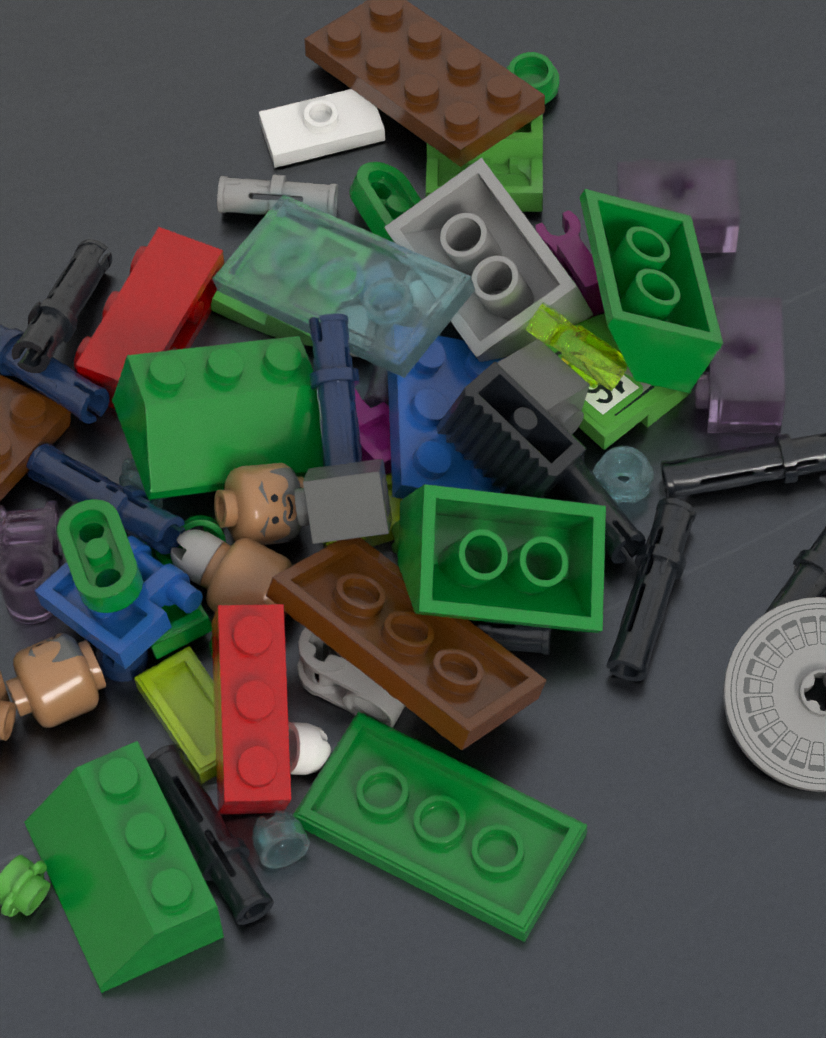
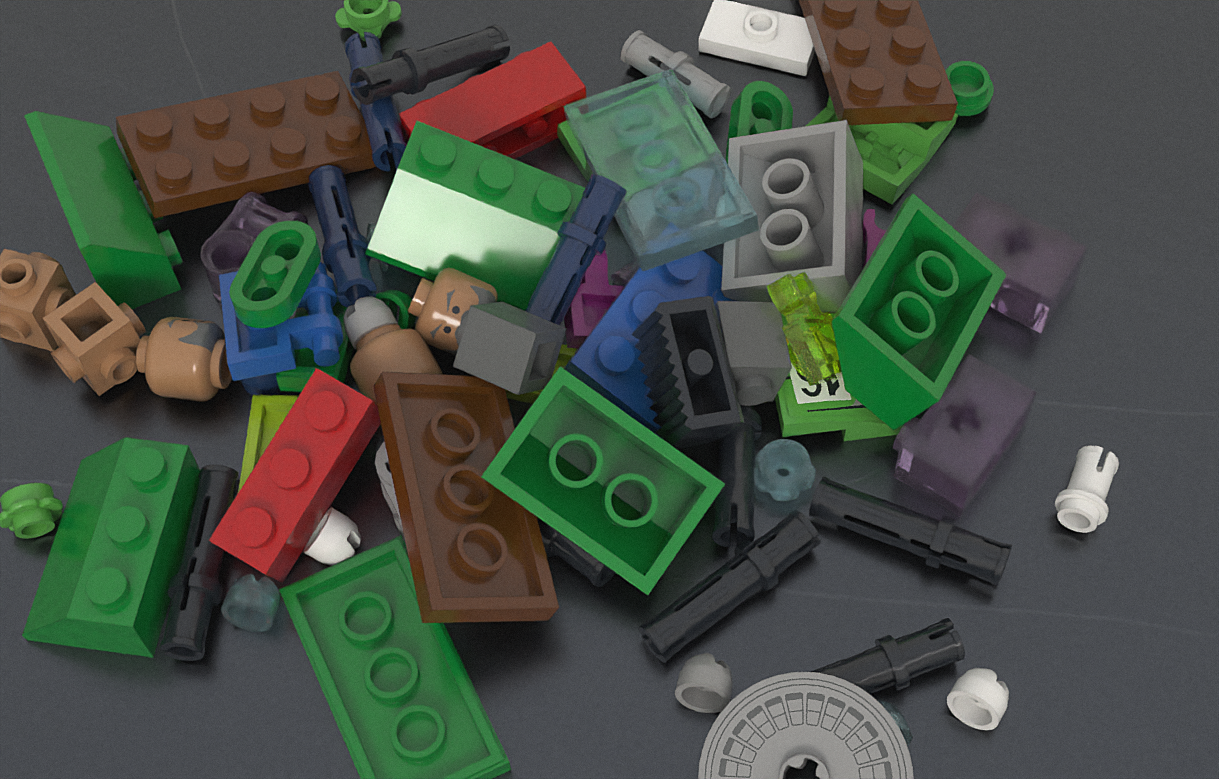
camera: 35 degrees right, 0 degrees up
none -> light grey hinge [675,653,733,713]

